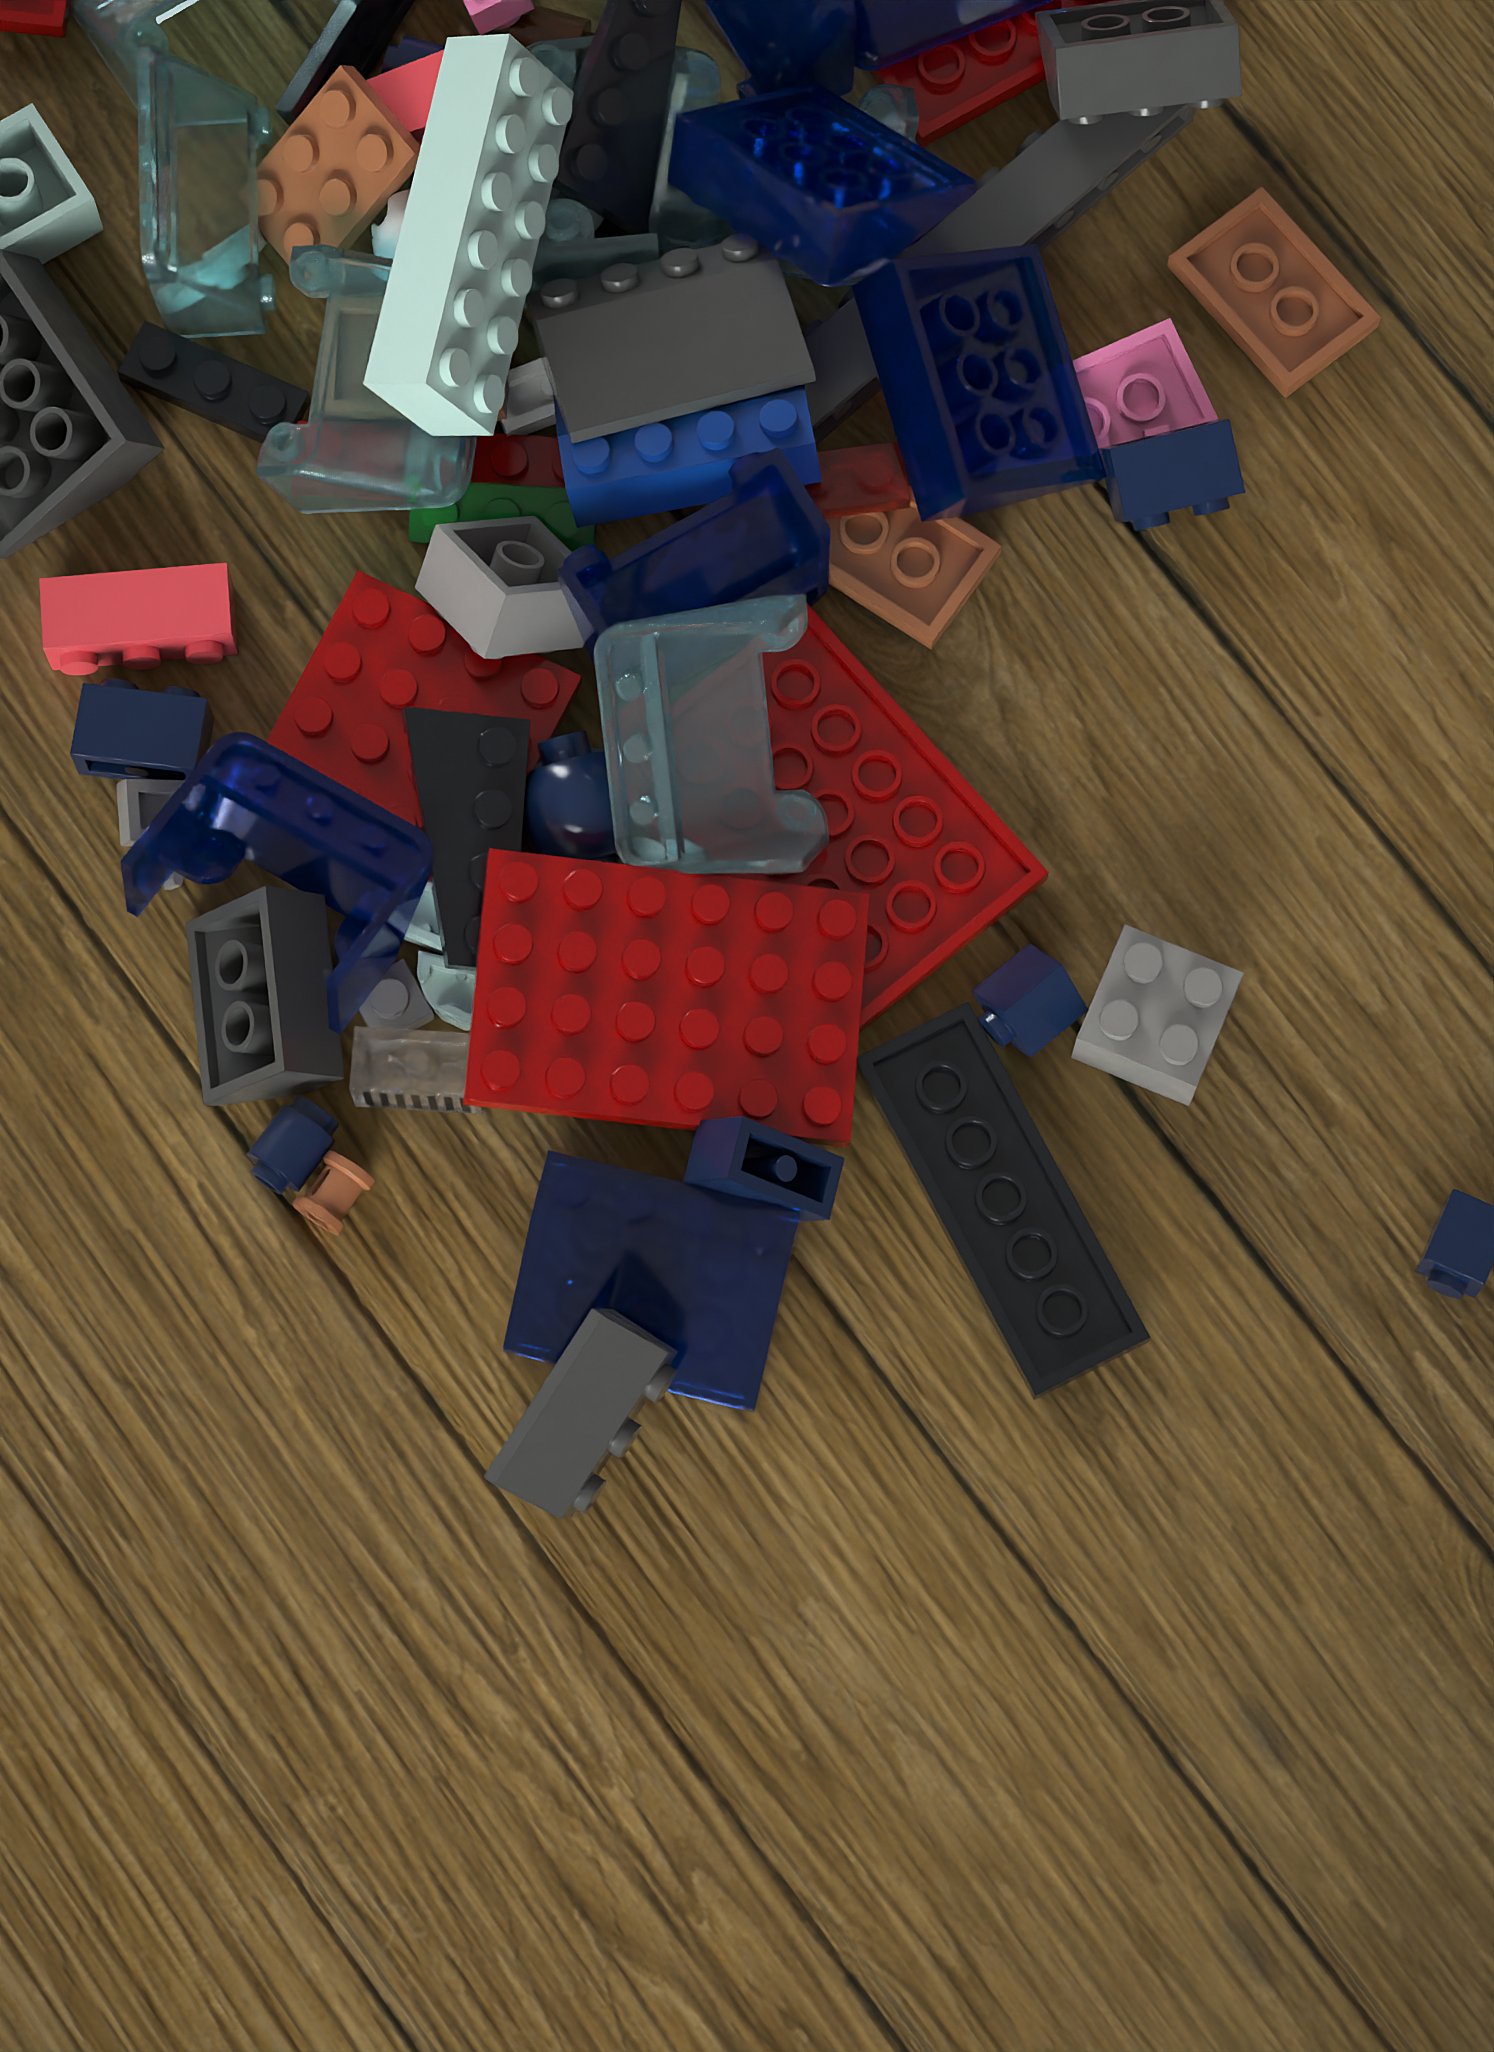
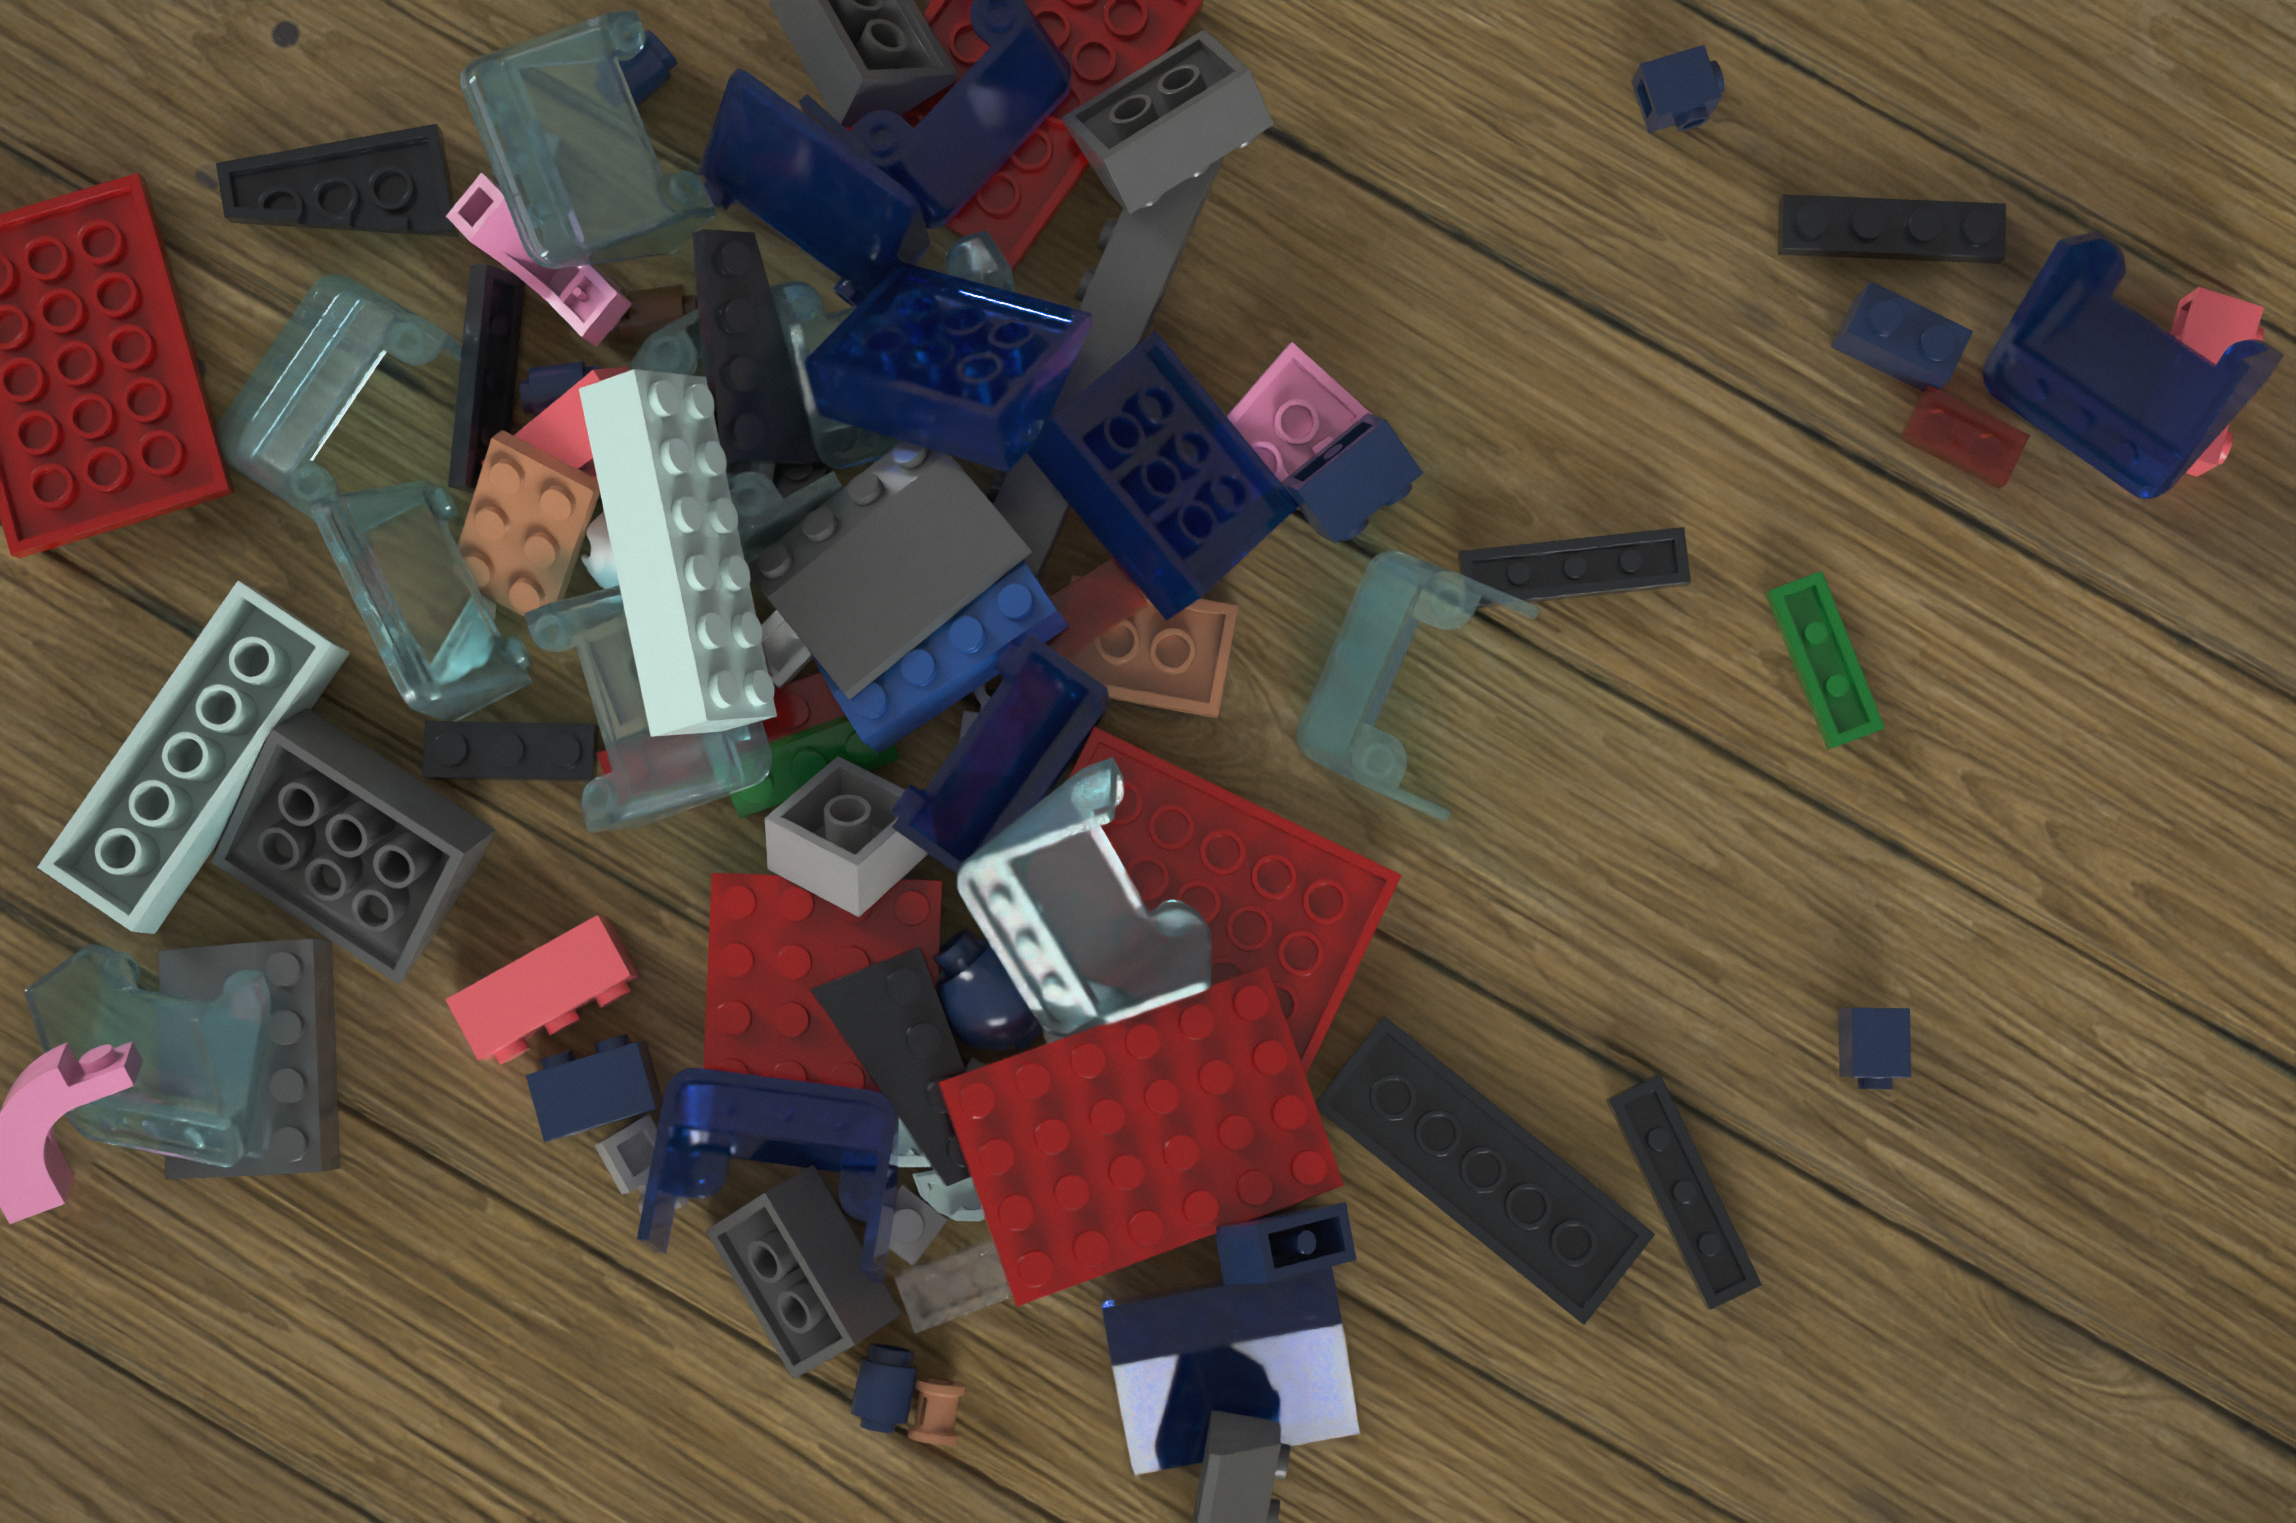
camera: 25 degrees left, 10 degrees up
dark blue brick [972,944,1088,1058] -> none
light grey brick [1071,924,1244,1106] -> none
nougat plate [1167,187,1381,398] -> none
none -> clear light blue windscreen [1297,550,1540,822]
none -> black plate [1458,527,1691,610]
none -> black plate [1606,1075,1762,1310]

